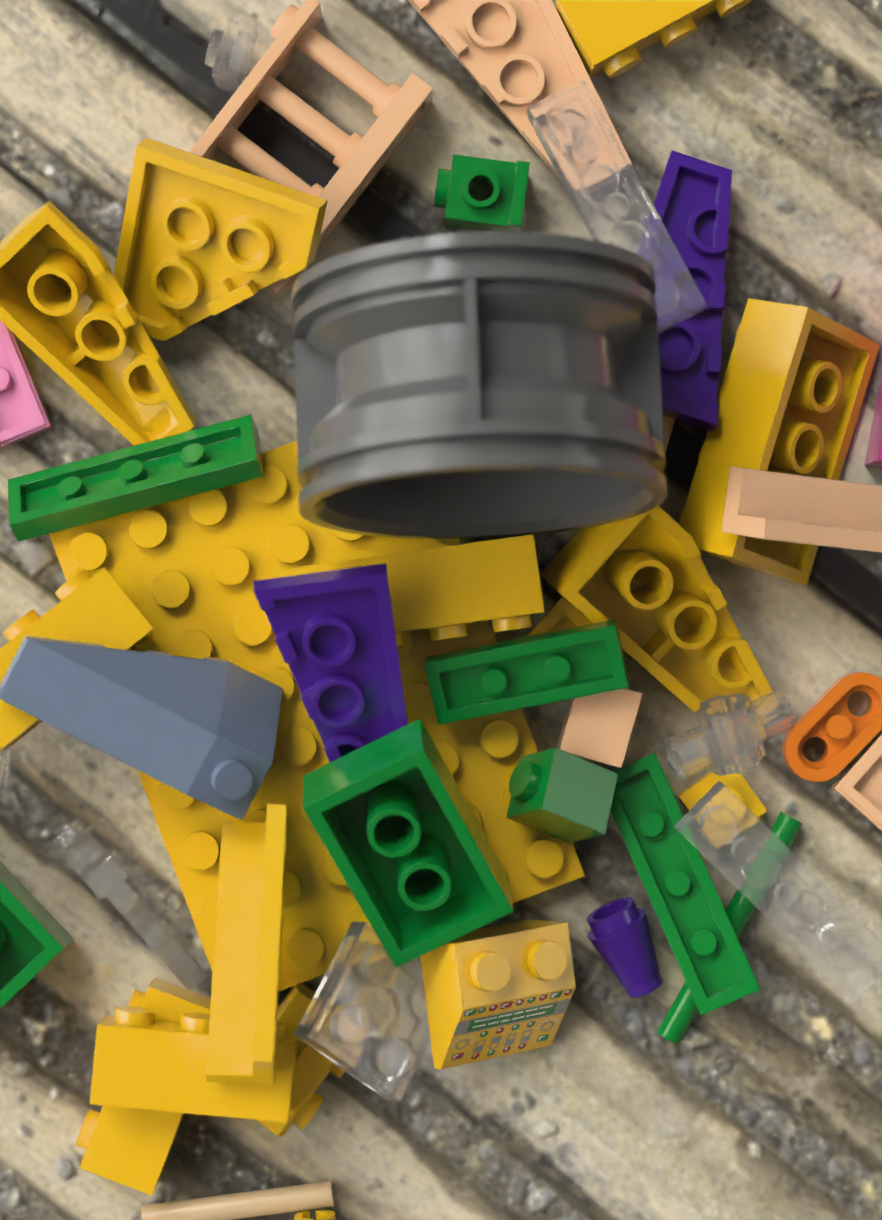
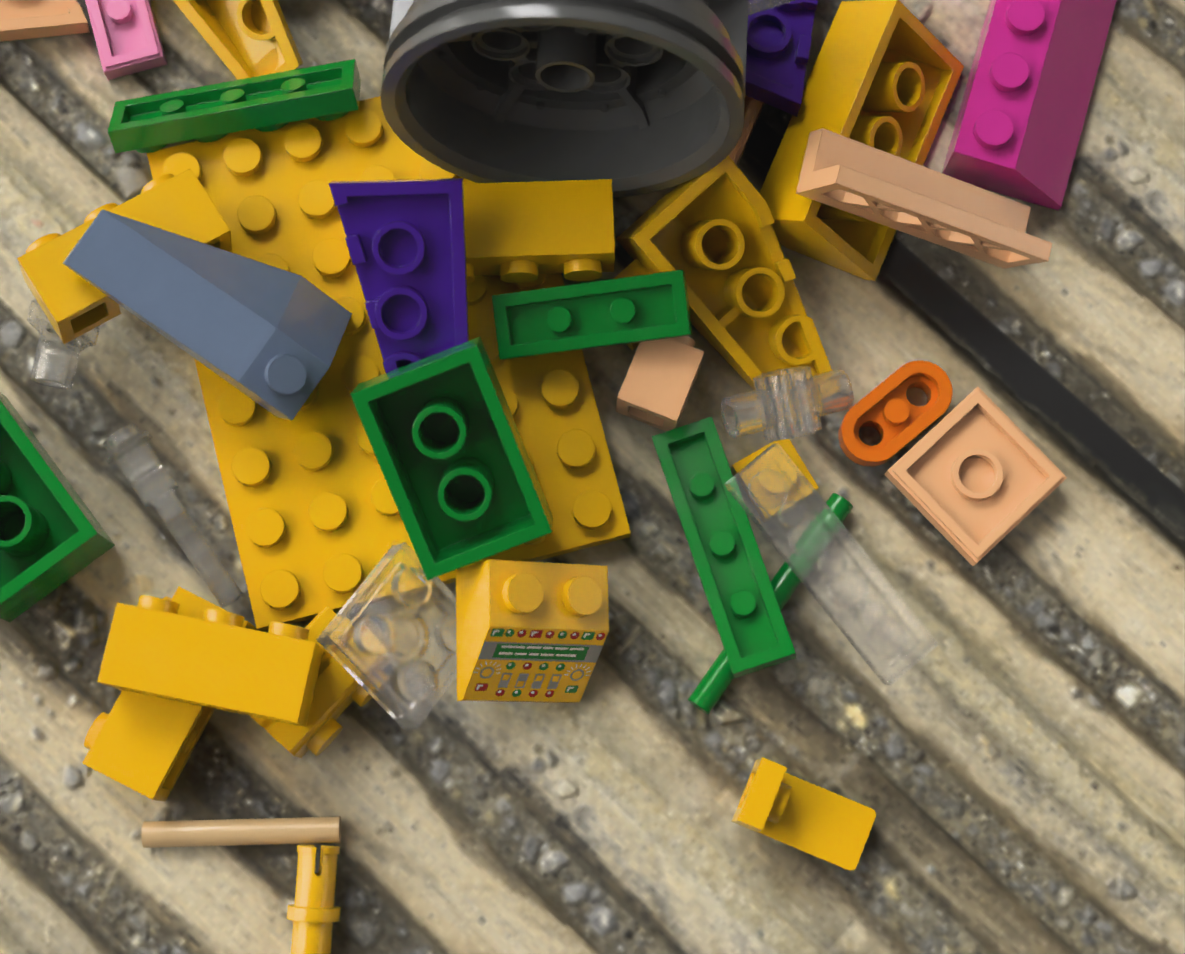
camera: 10 degrees right, 10 degrees down
yellow fence [206,804,287,1084] -> none
green brick [506,747,618,843] -> none
dark purple cone [587,897,663,998] -> none
none -> yellow bracket [731,757,876,871]

